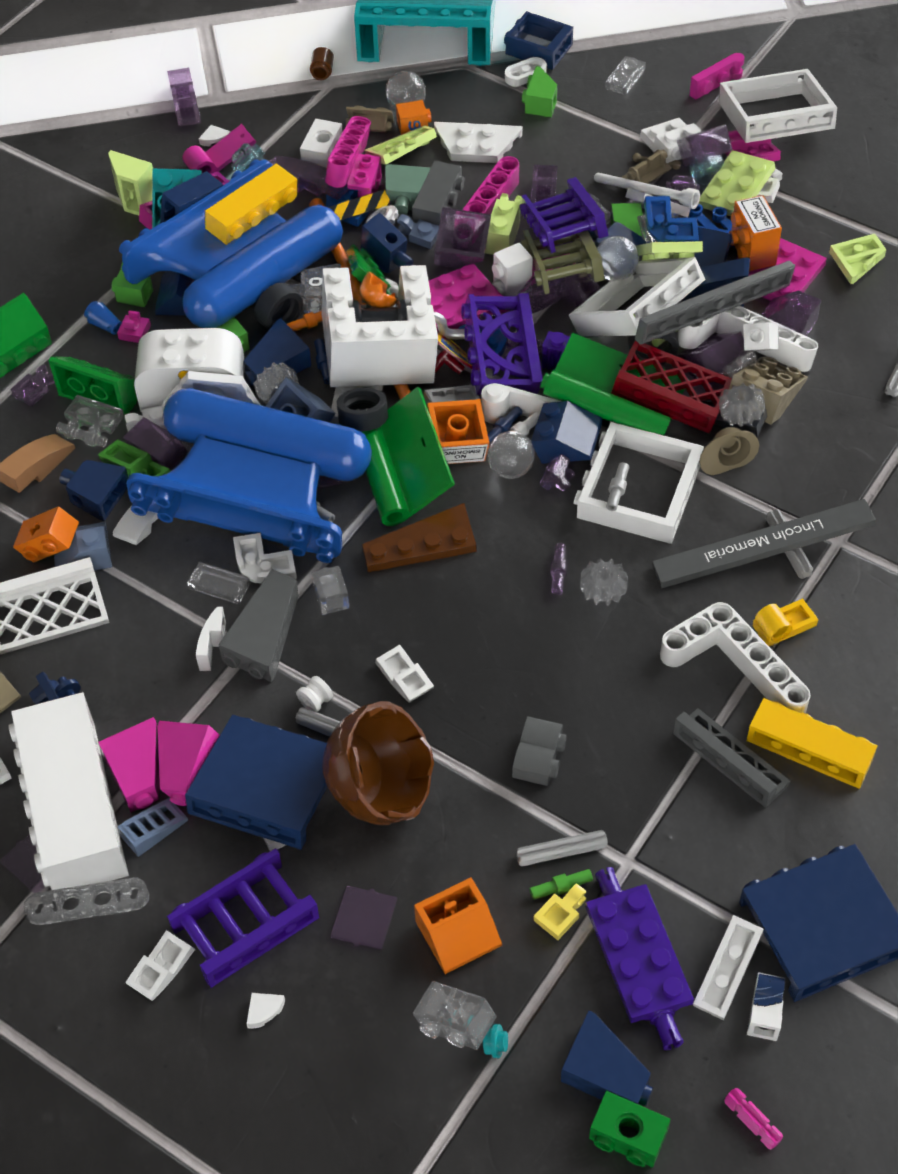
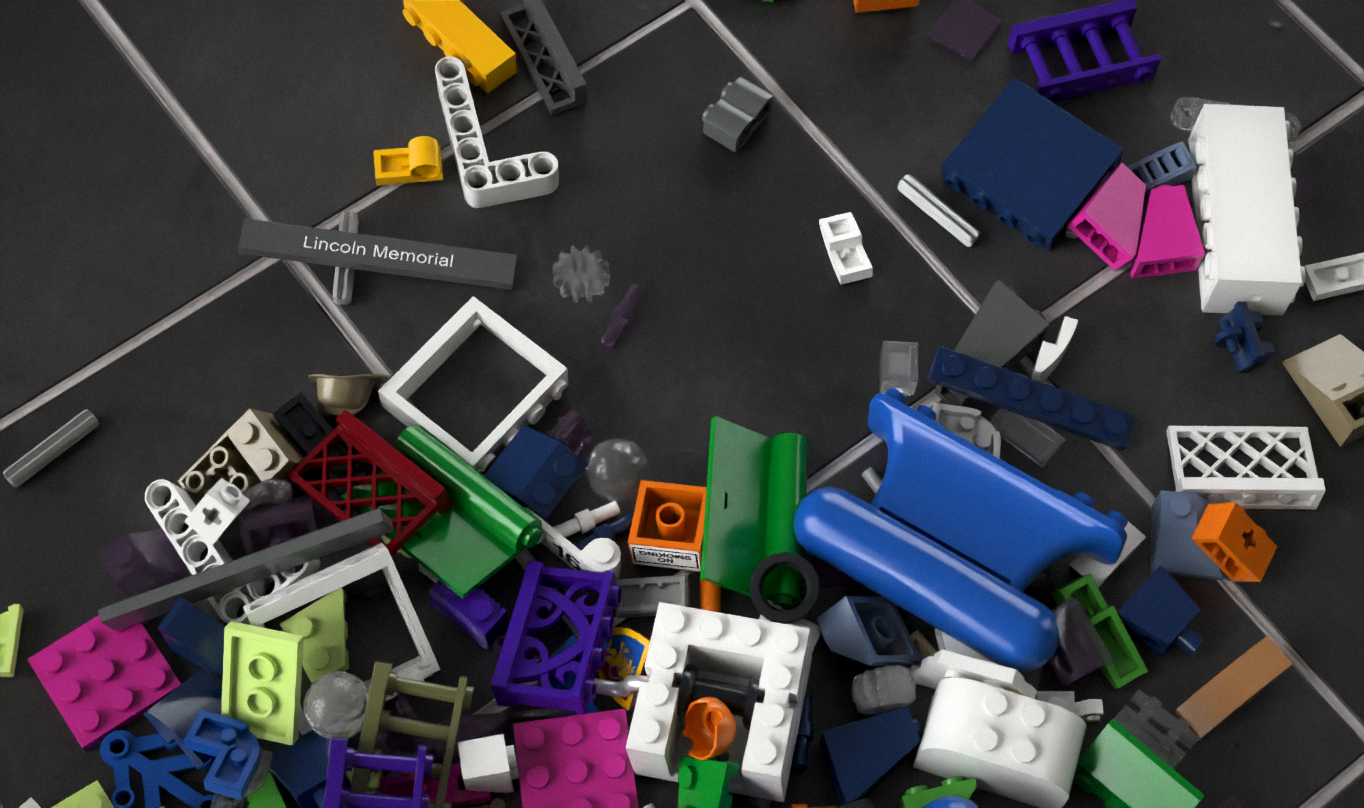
camera: 165 degrees left, 10 degrees up
white slope [125,930,195,1001] -> none
white wheel [296,676,334,712] -> none
reddish brown piece [322,701,434,825] -> none
reddish brown wing [362,503,477,572] -> none
light grey axle [516,830,608,866] -> none
light grey bar [606,462,629,511] -> none
clear gear [719,382,765,427] -> none
orange brick [729,195,782,271] -> none
none -> dark blue plate [927,346,1134,451]

